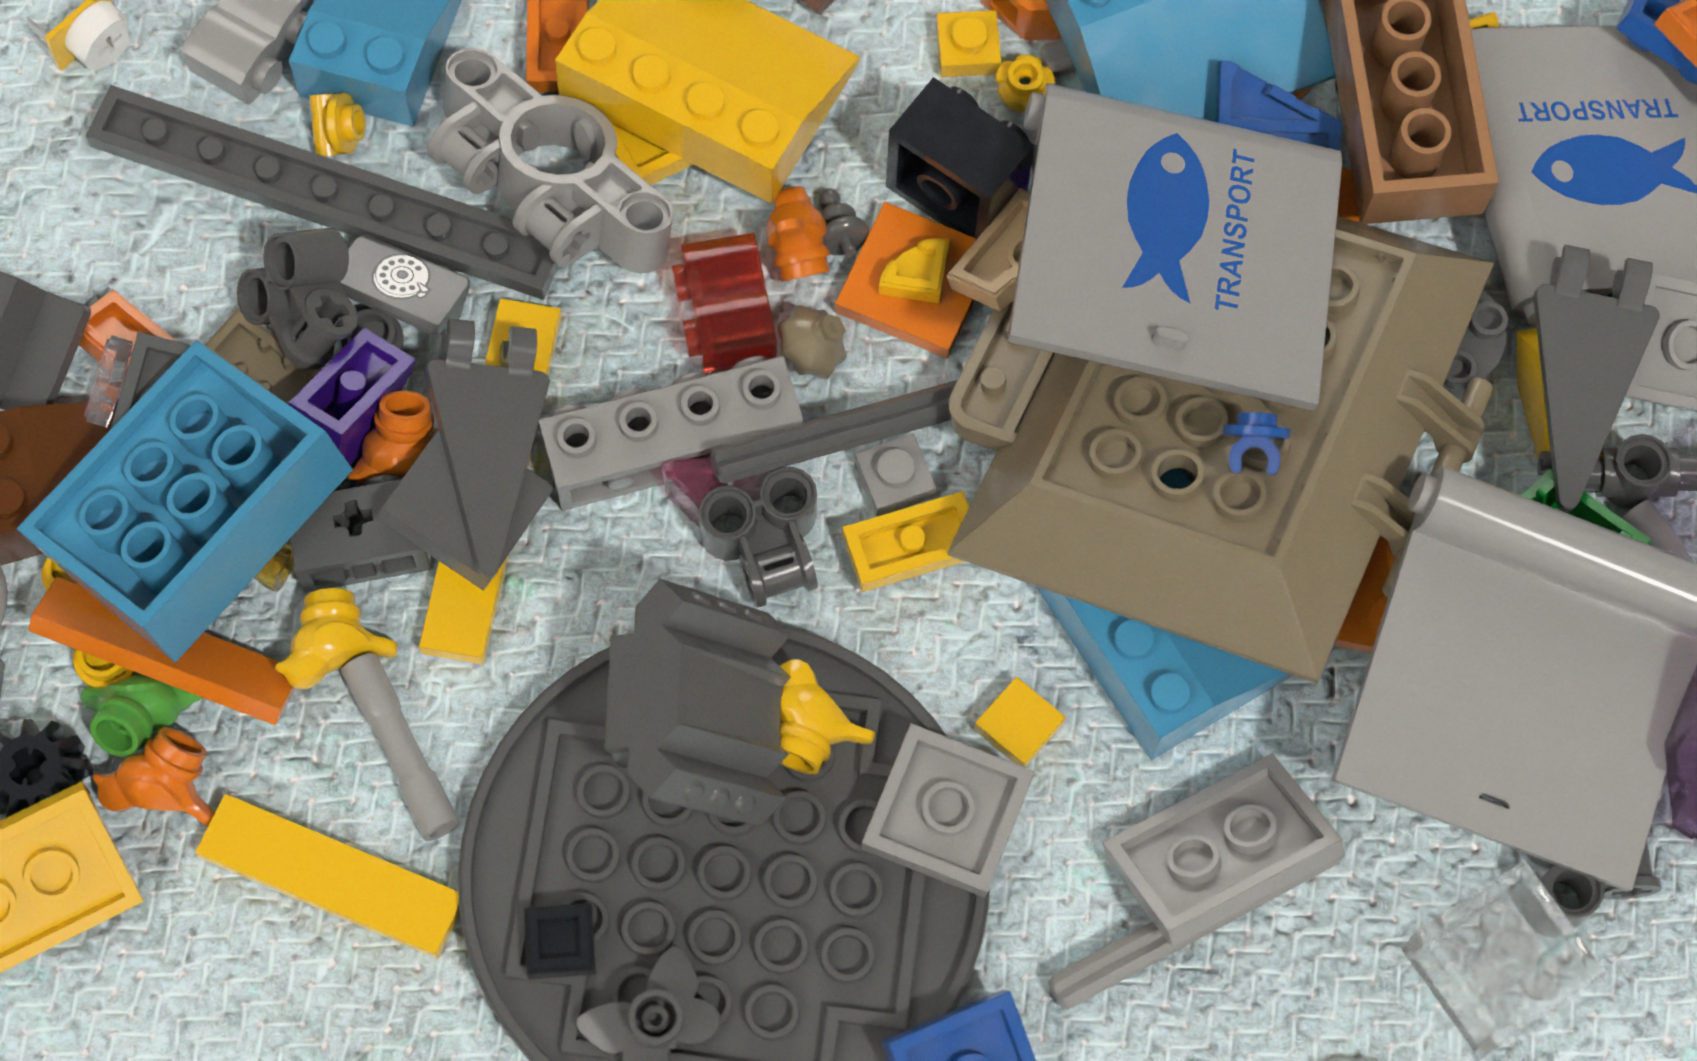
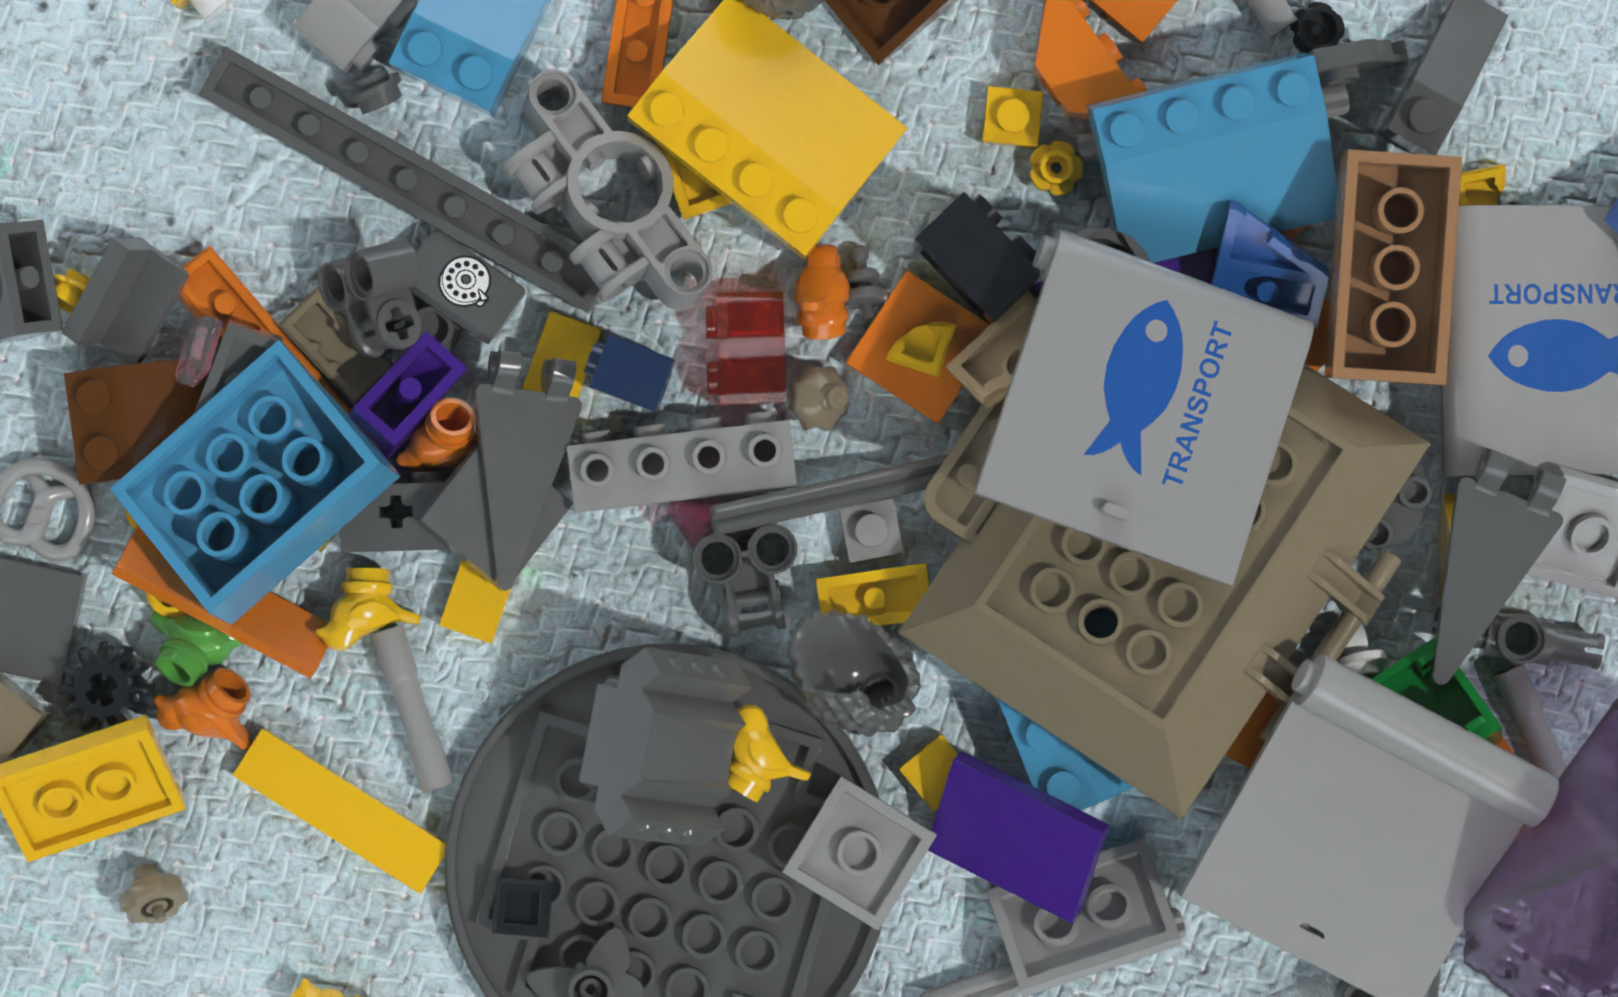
camera: 15 degrees right, 20 degrees up
yellow plate [309,93,366,156] -> none
blue plate [1223,412,1290,476] -> none
none -> dark tan piece [119,864,189,924]
none -> dark grey plate [347,67,402,114]
none -> dark blue slope [584,334,676,413]
none -> dark grey piece [787,610,921,737]
none -> dark purple tile [928,752,1110,923]

